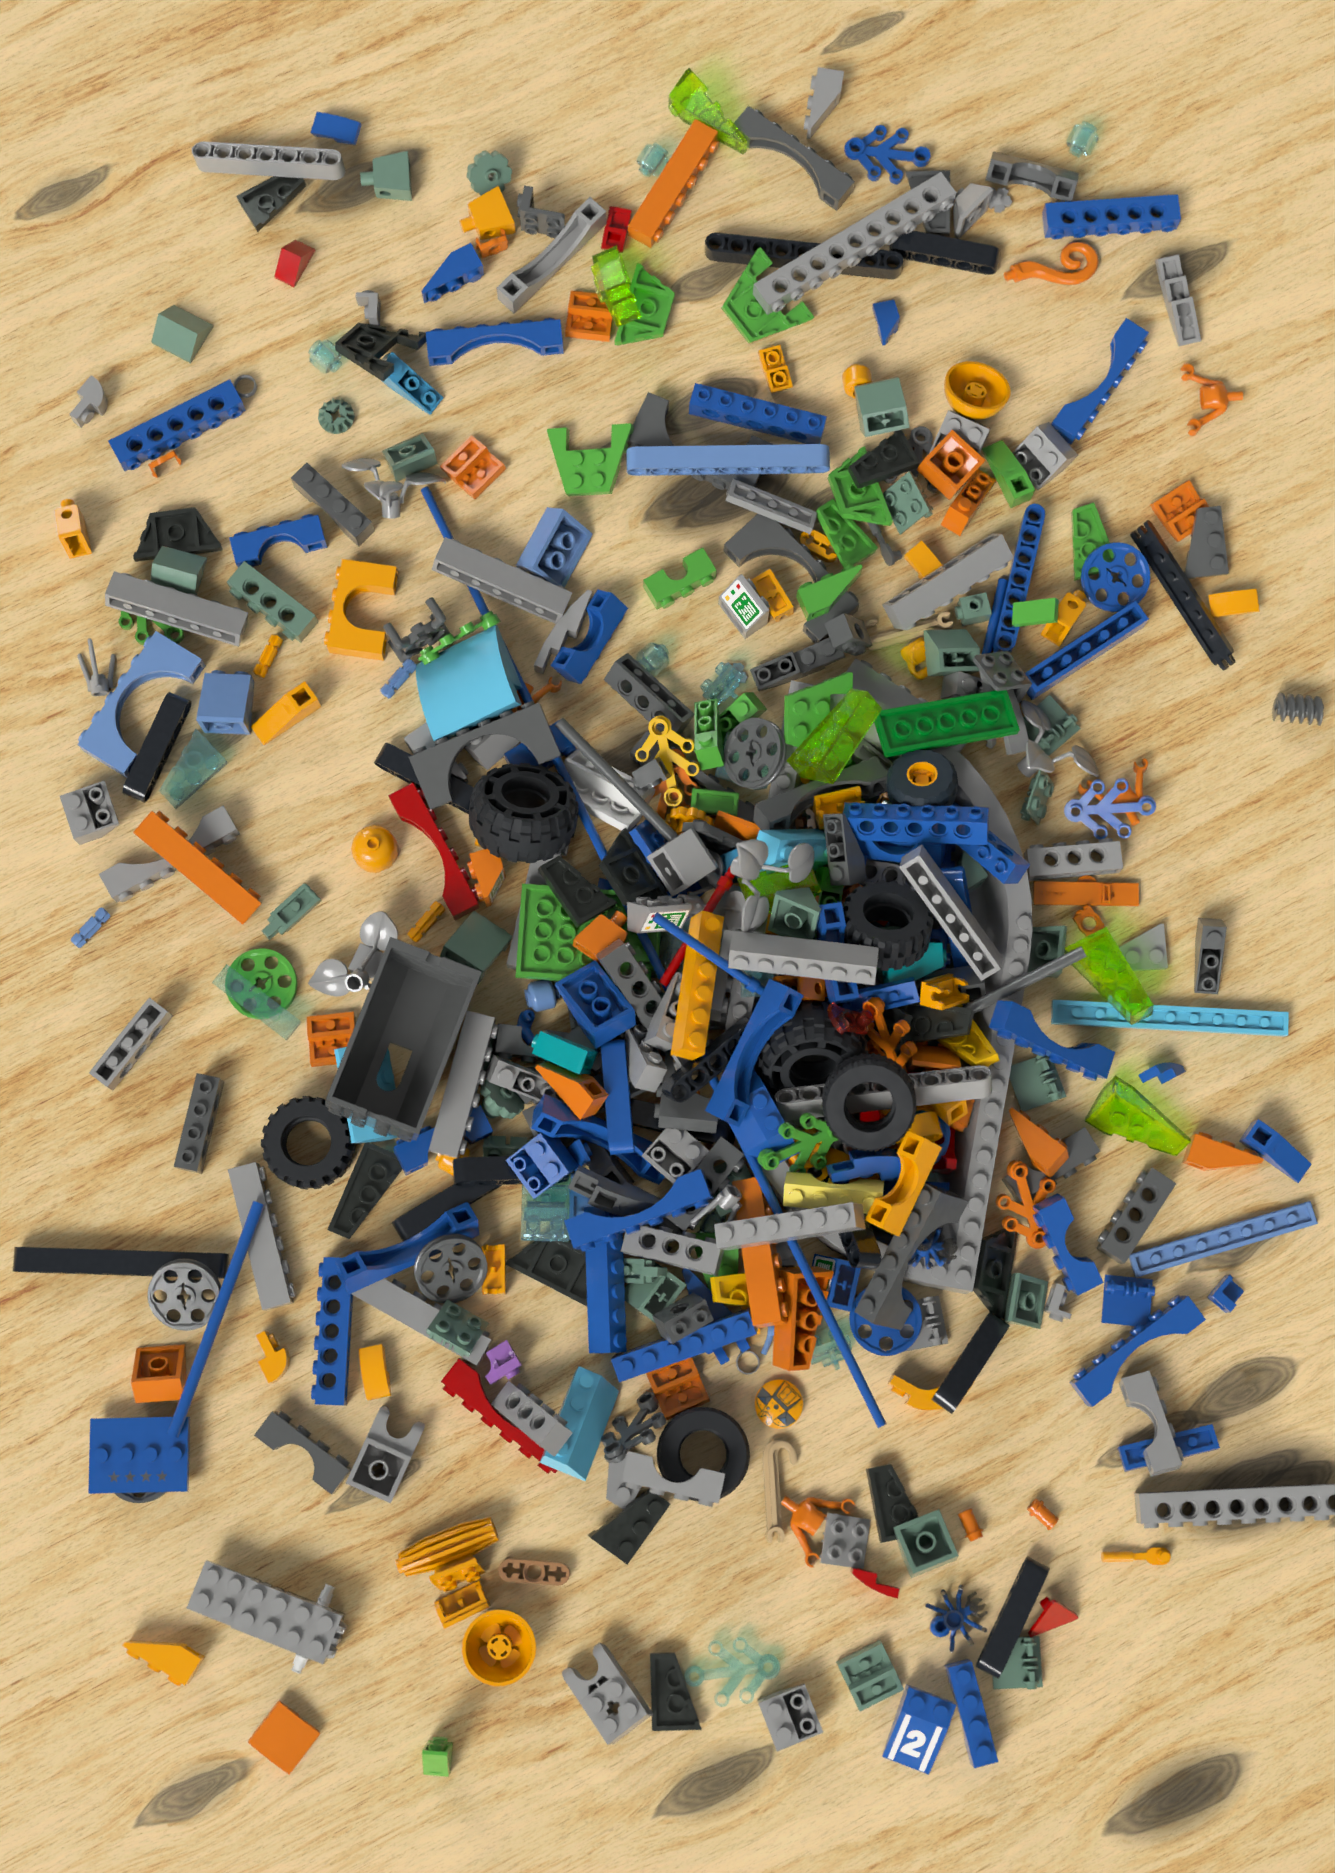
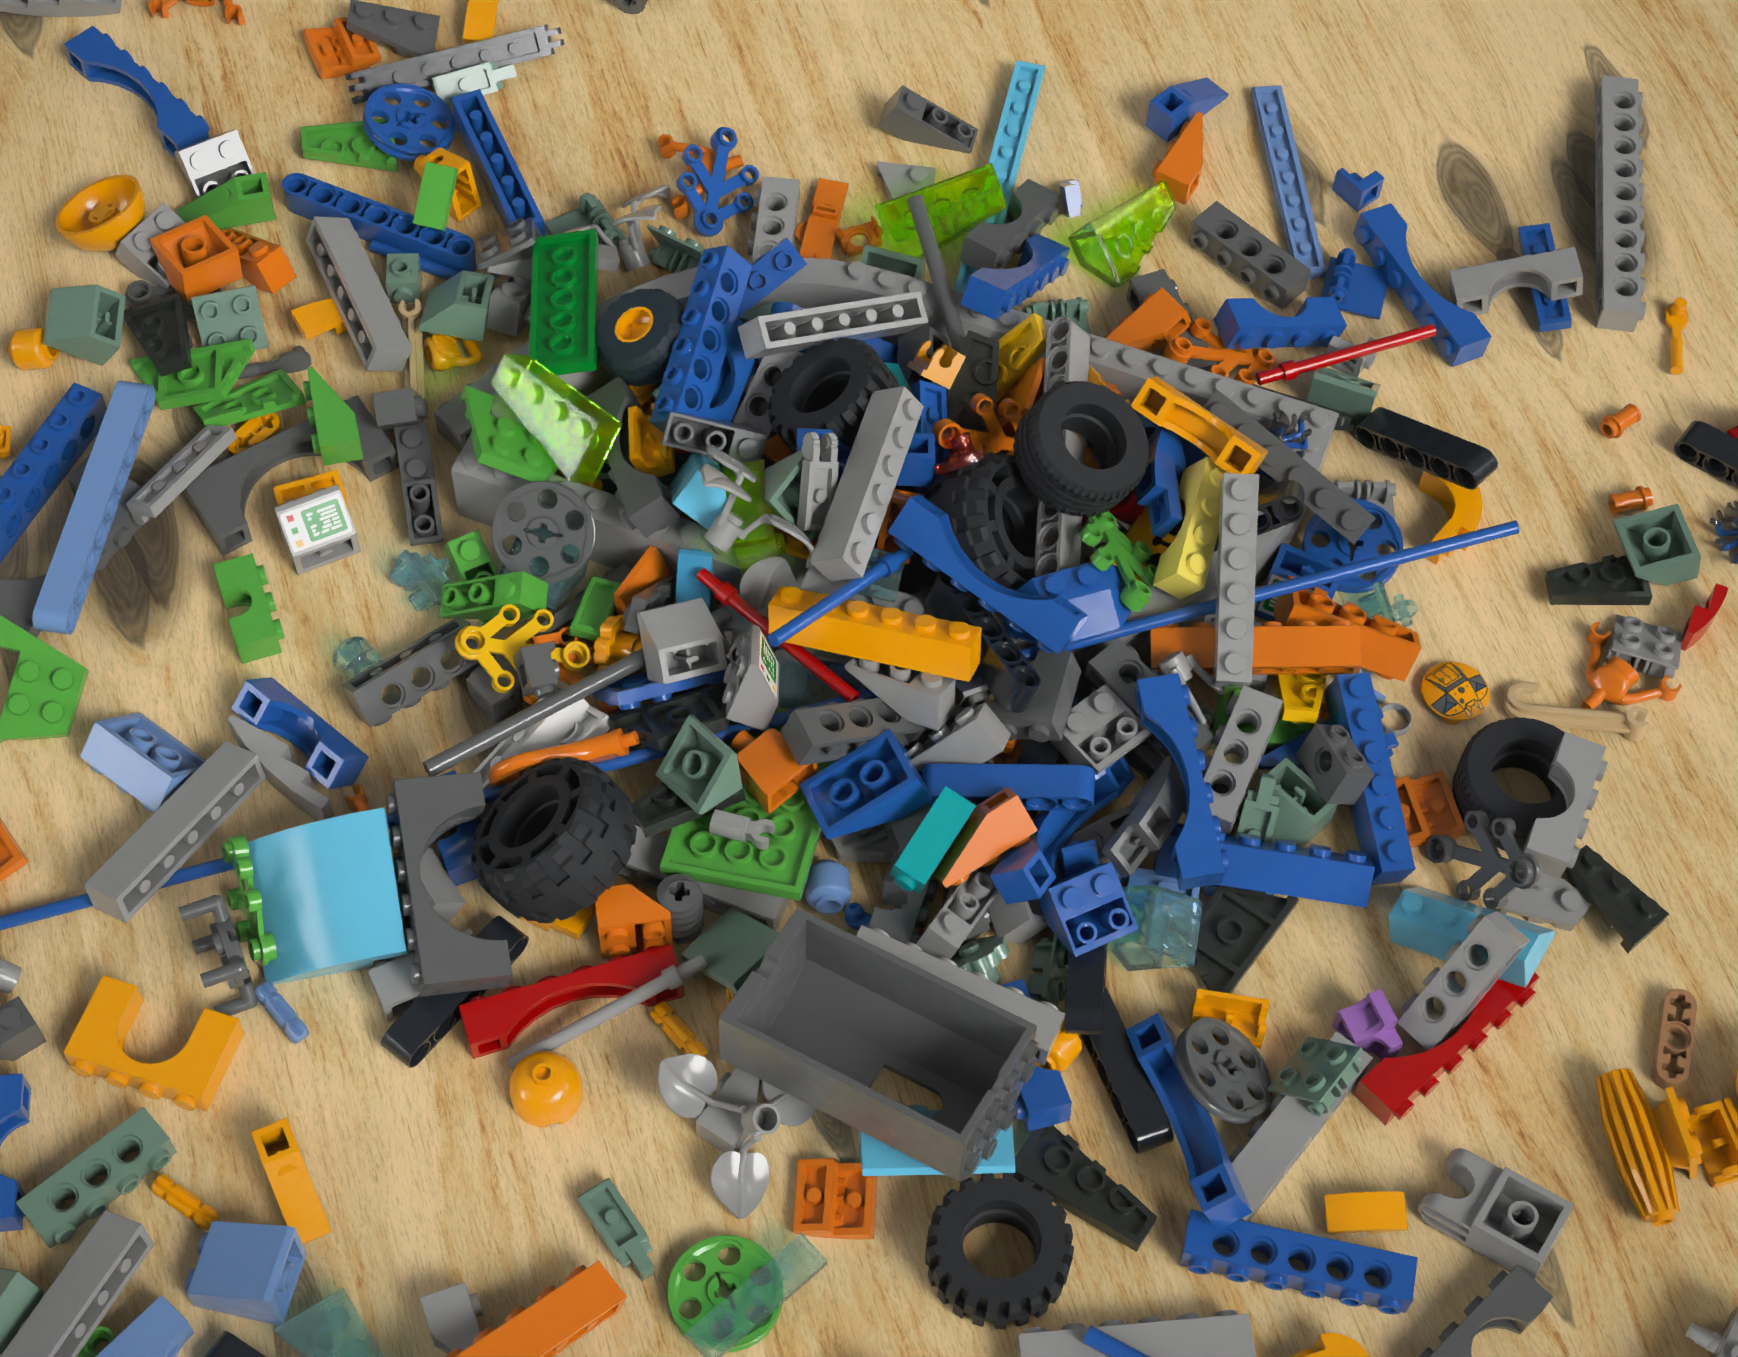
camera: 80 degrees left, 20 degrees down
none -> hinge [431,61,517,105]
none -> orange plant [488,728,639,786]
none -> light grey bar [506,953,708,1071]
none -> sand green slope [655,715,743,815]
none -> dark grey piece [657,874,704,944]
none -> light grey bar [709,809,775,850]
none -> light grey hinge [797,432,839,531]
none -> dark grey arch [960,179,1059,270]
none -> red bar [1256,324,1437,385]

